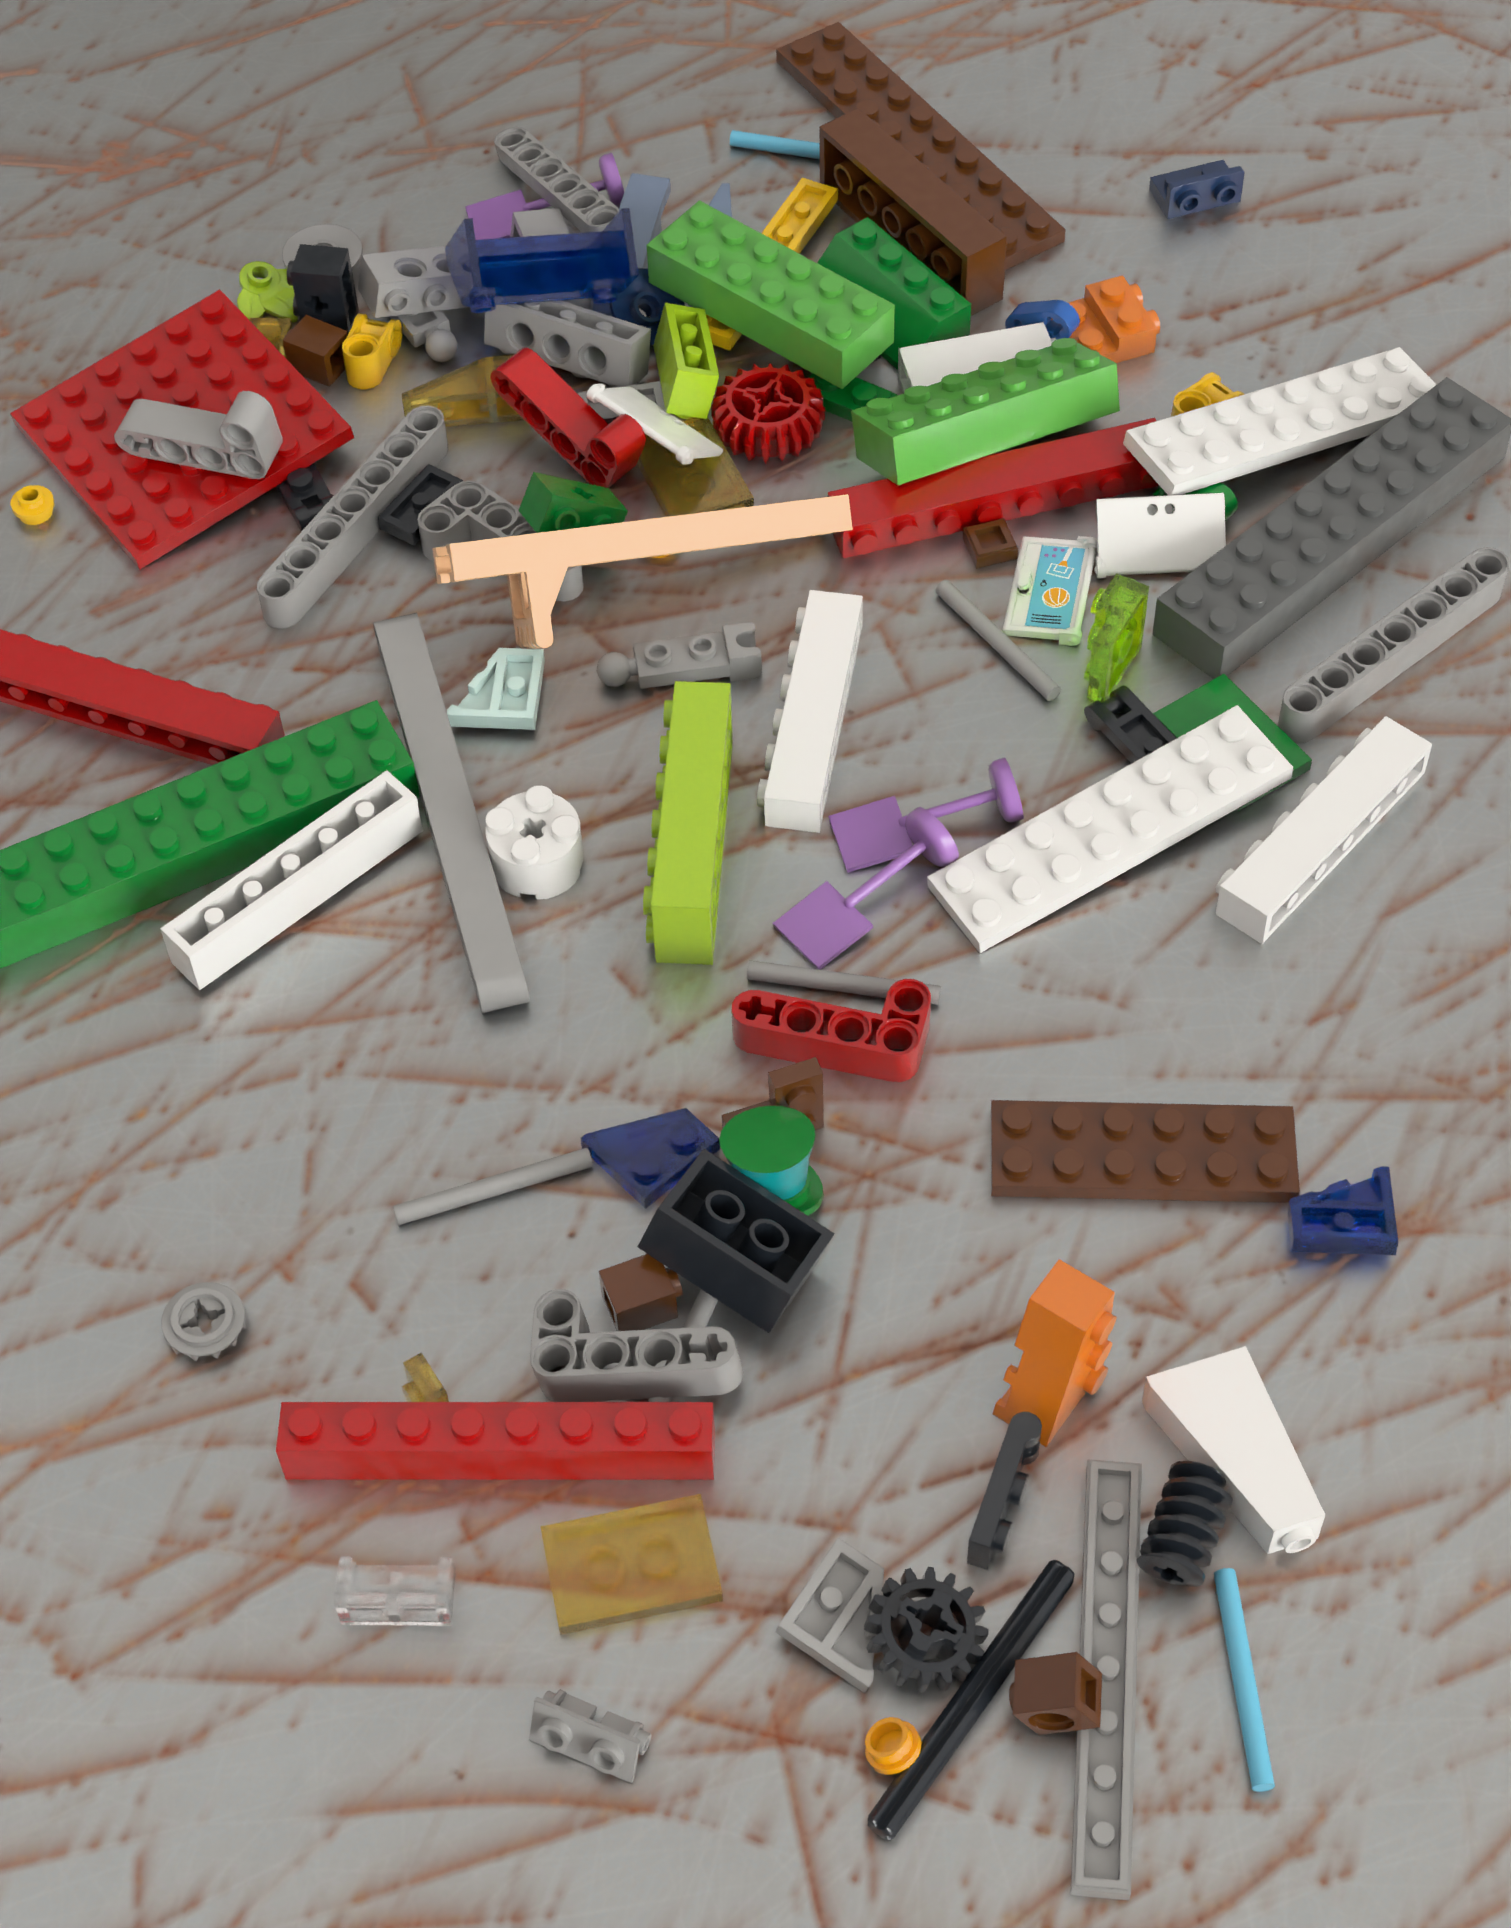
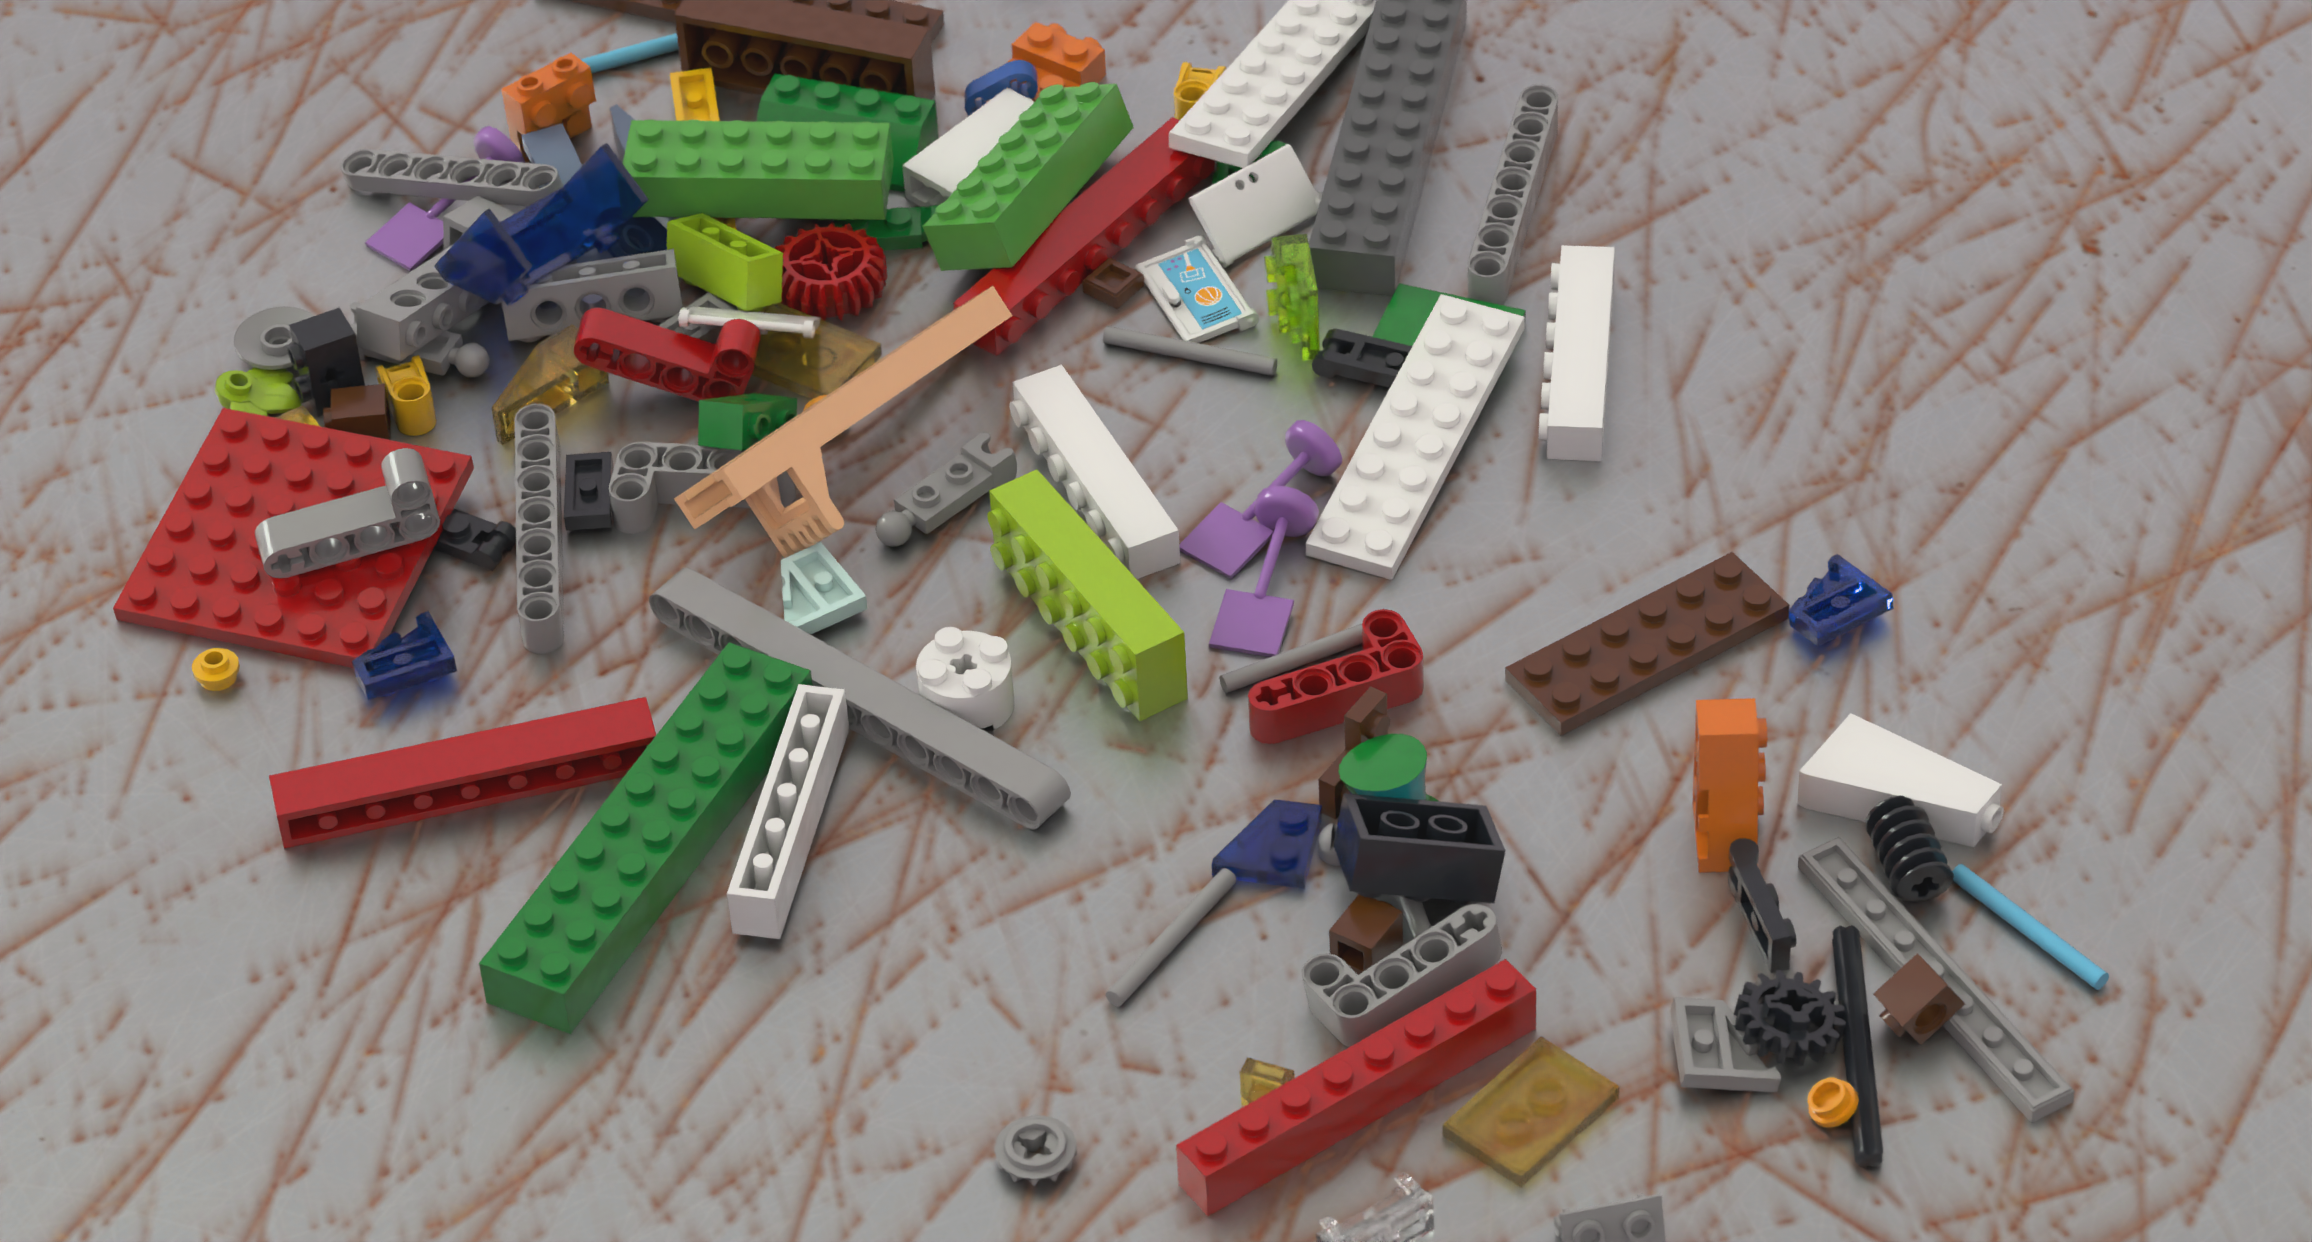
camera: 35 degrees left, 10 degrees down
none -> clear blue wing [352,611,457,700]
none -> orange plate [501,53,596,163]

